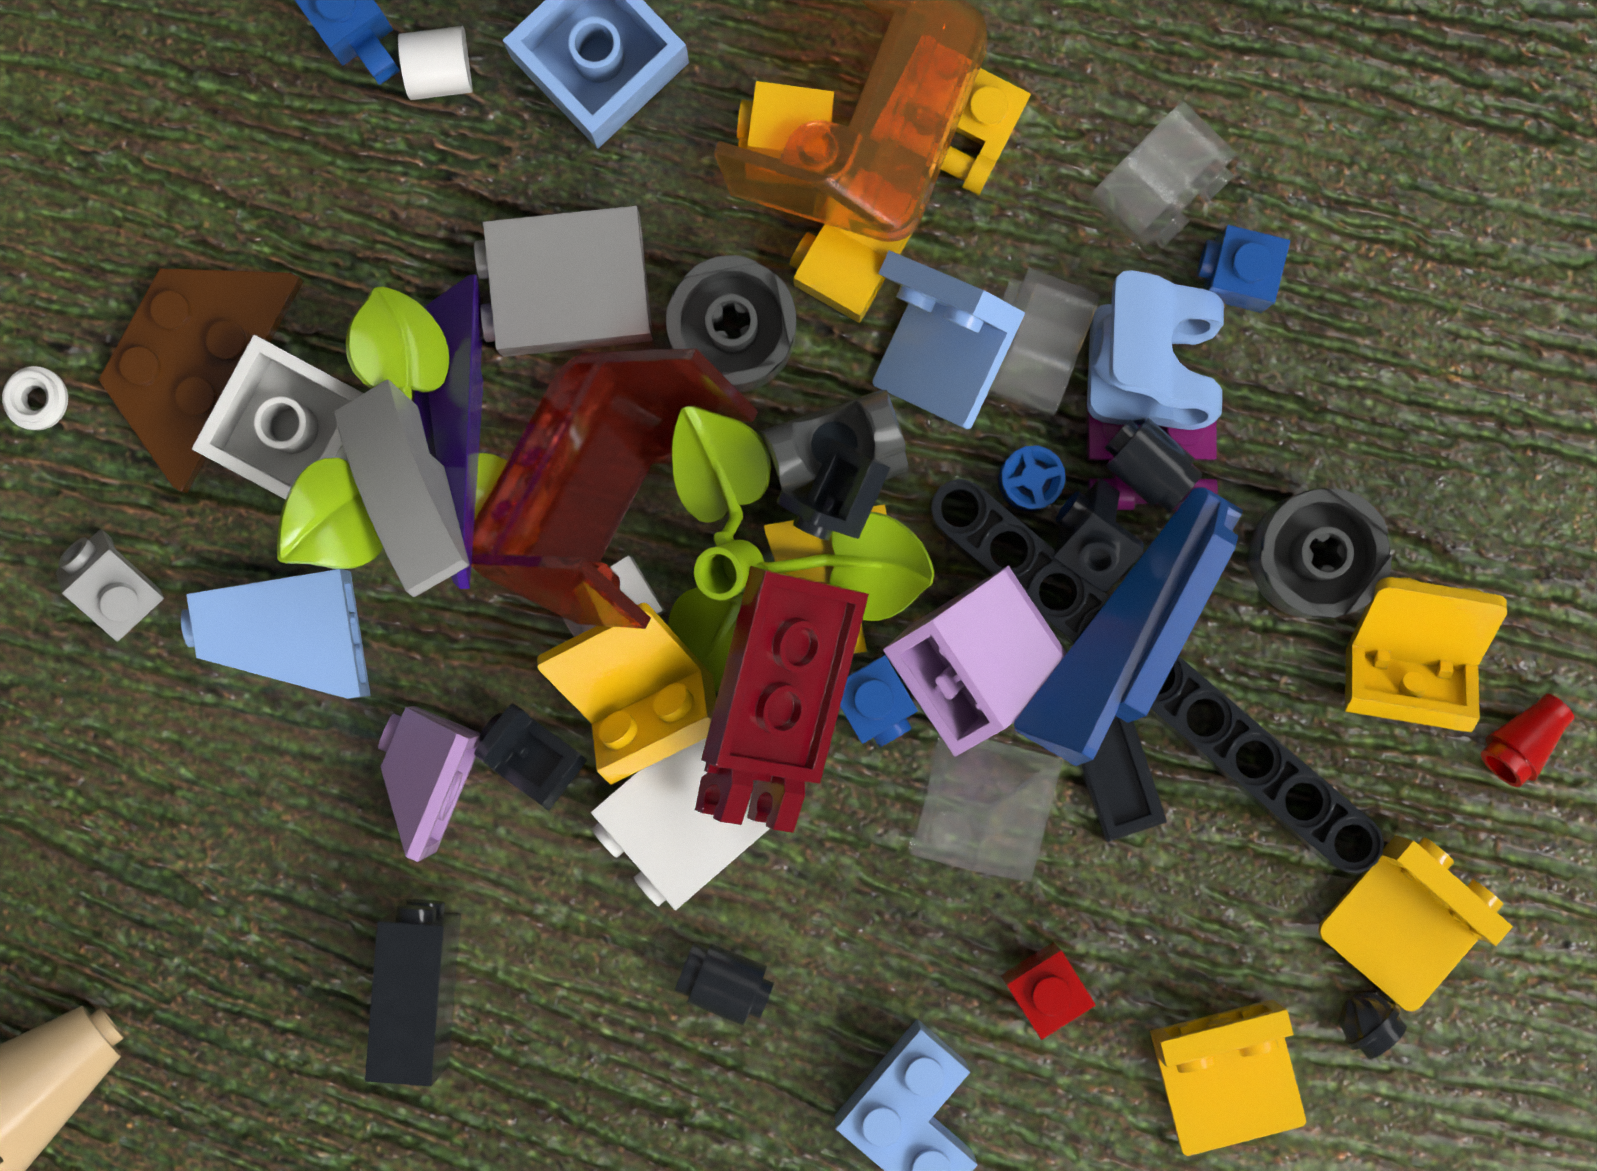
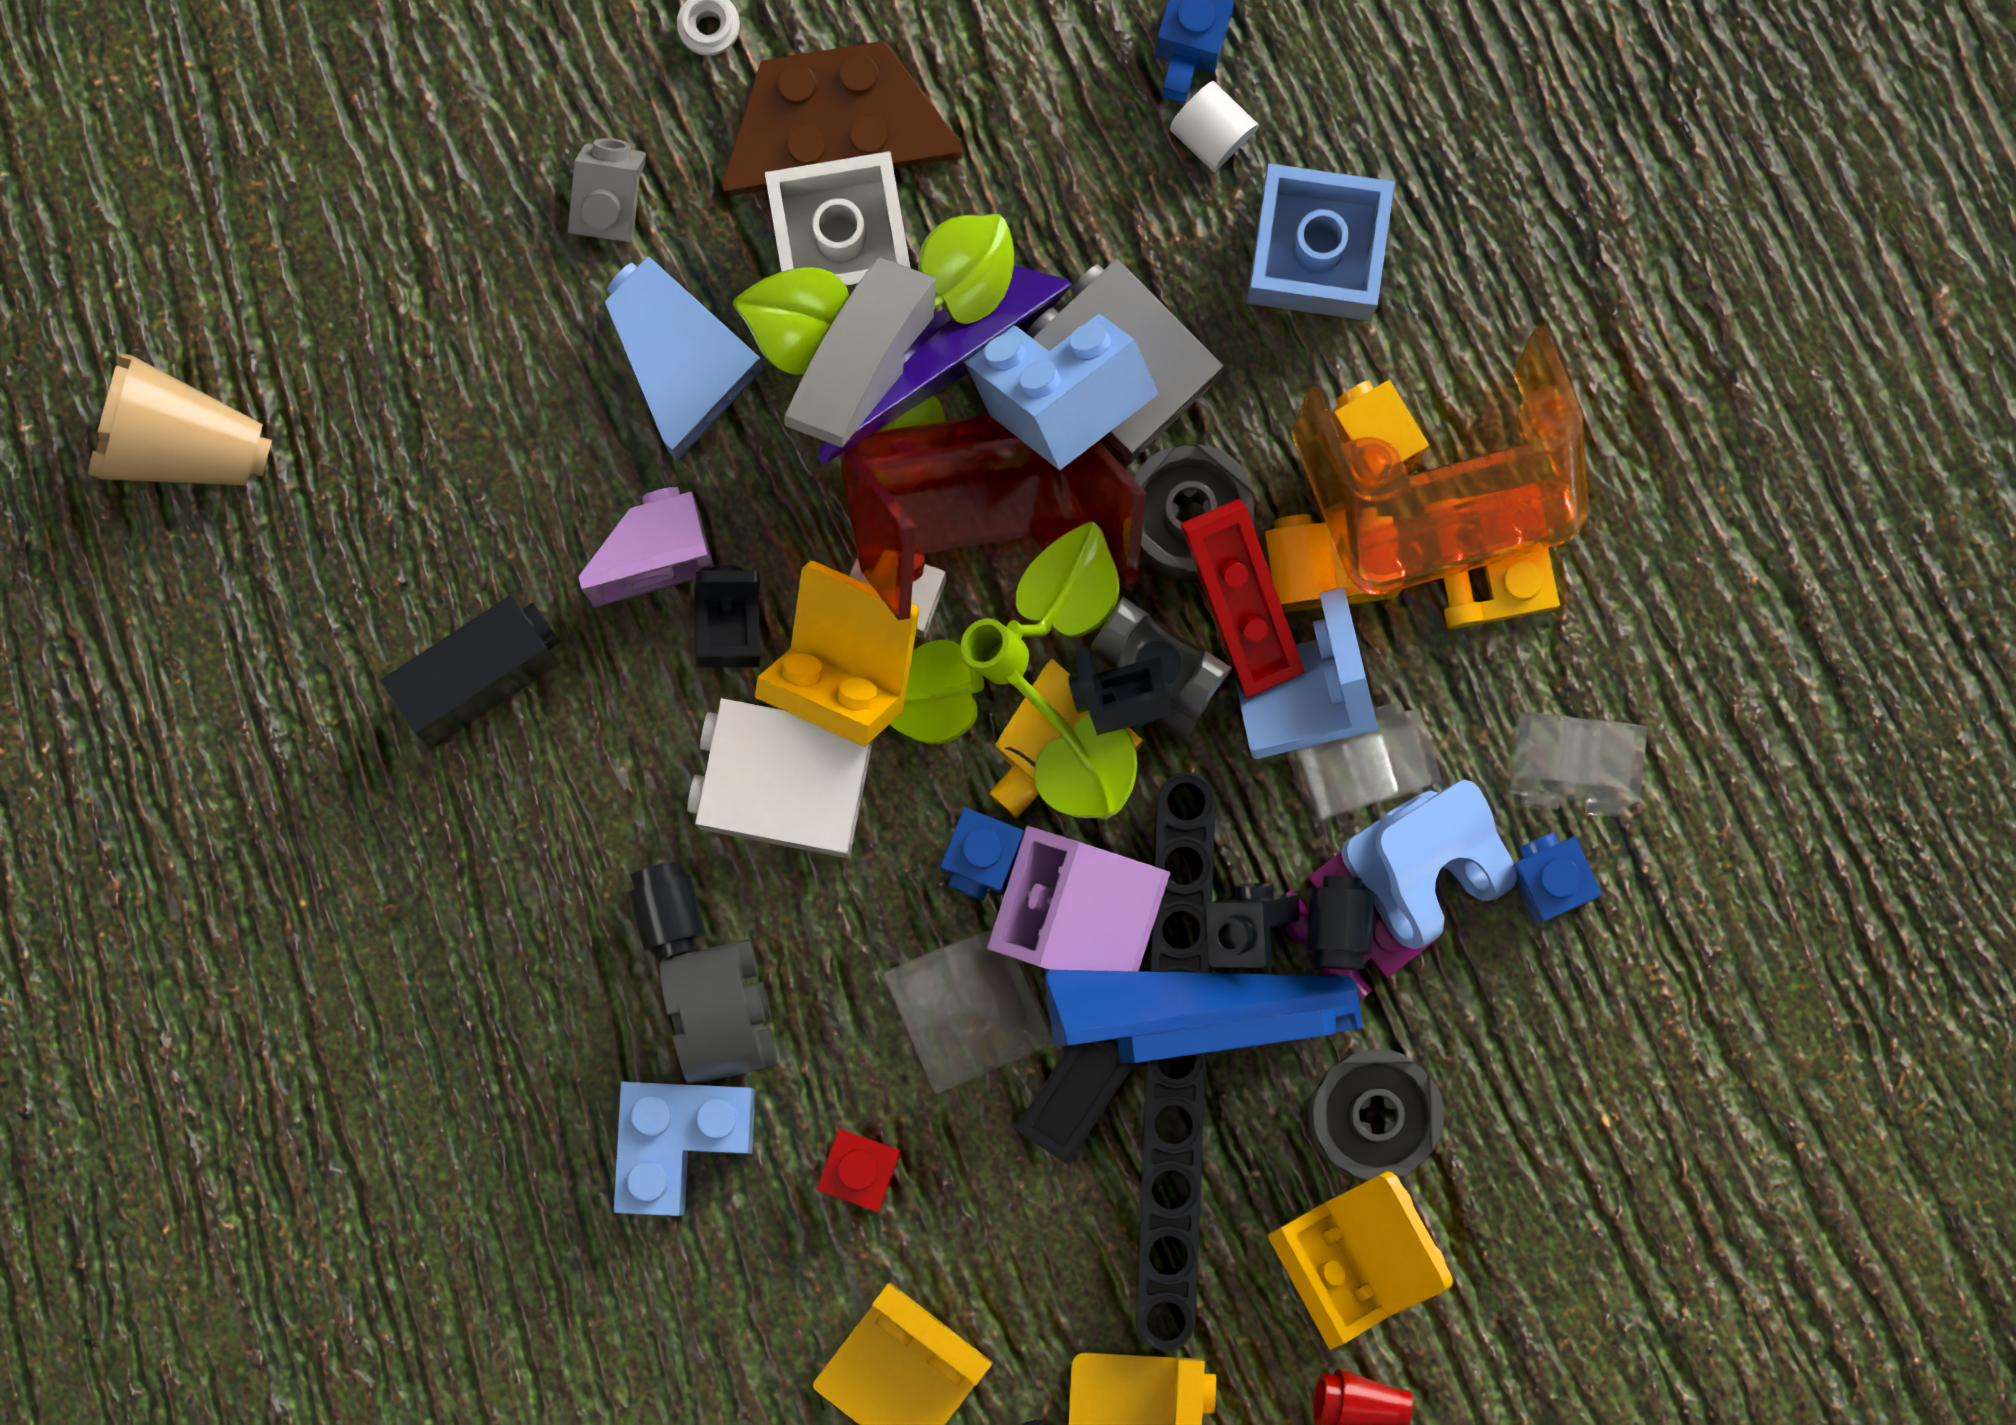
camera: 55 degrees right, 5 degrees down
dark red tile [695,566,869,833] -> none
blue wheel [998,445,1066,512] -> none
none -> dark grey brick [660,939,779,1085]
none -> light blue brick [964,314,1159,470]
none -> red plate [1180,499,1305,698]

